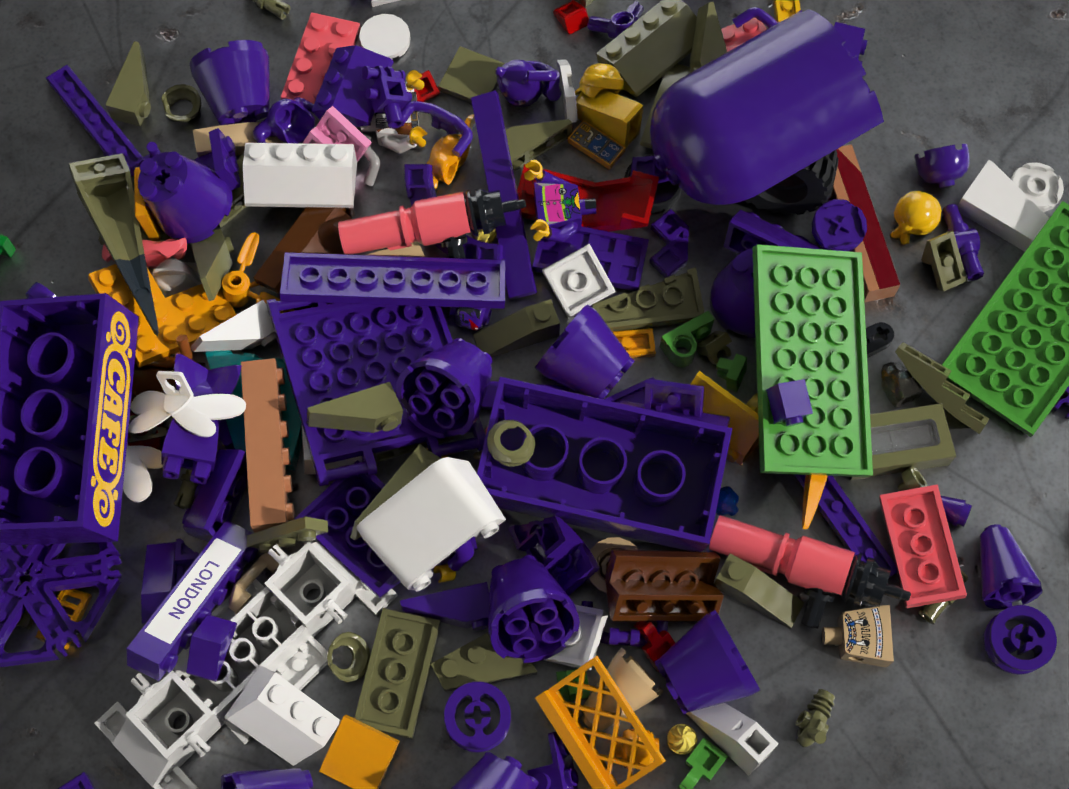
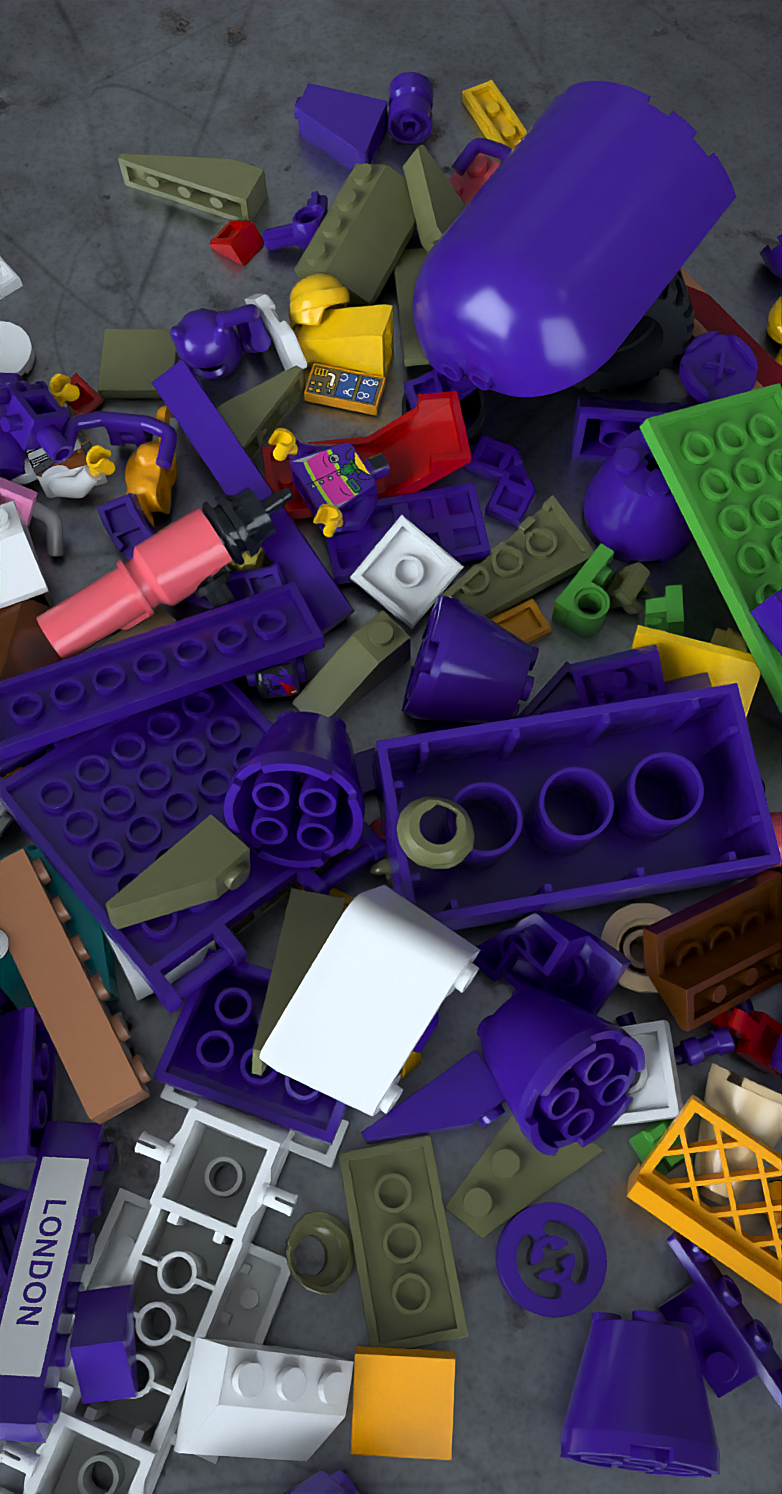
camera: 20 degrees left, 0 degrees up
tan bar [228,552,288,614] -> none
olive plate [247,517,328,553] -> none

